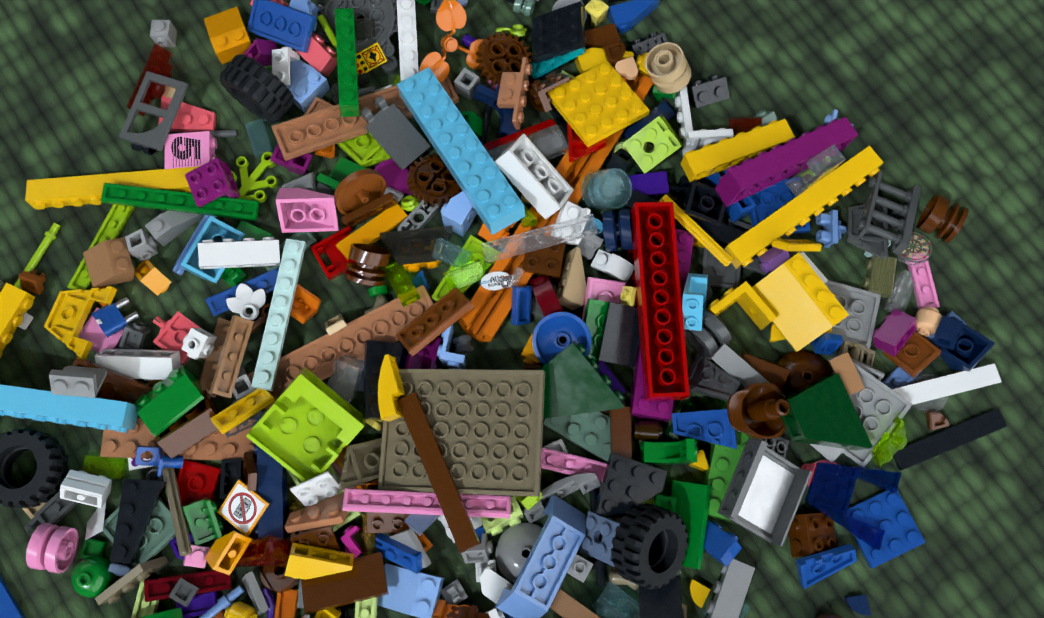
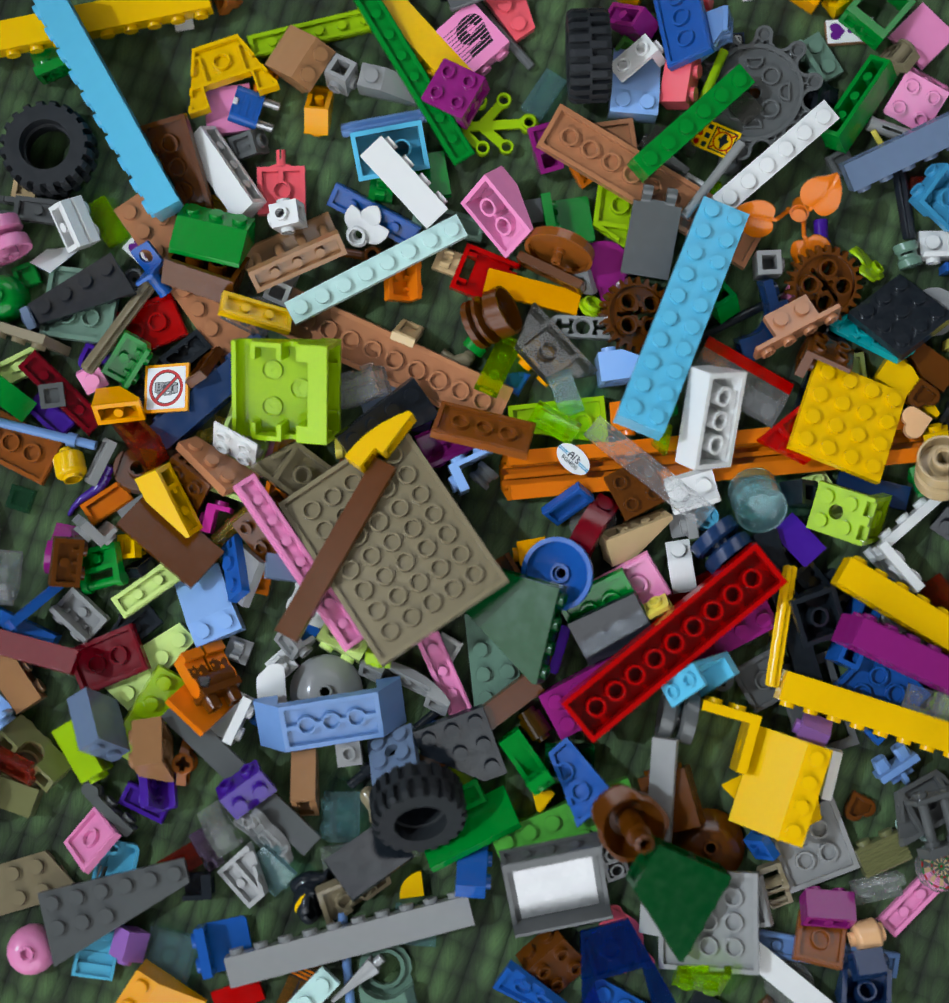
camera: 55 degrees right, 10 degrees up
light grey bracket [49,366,107,398] -> none
light grey tile [282,172,316,191] -> none
clear arm [497,267,525,288] -> none
dark grey wing [688,353,743,401] -> none
yellow tile [772,239,822,251] -> none
medium nougat tile [828,352,865,395] -> none
none -> tan tile [431,248,463,277]
none -> light grey bar [681,140,745,220]
none -> reddish brown tile [843,790,876,821]

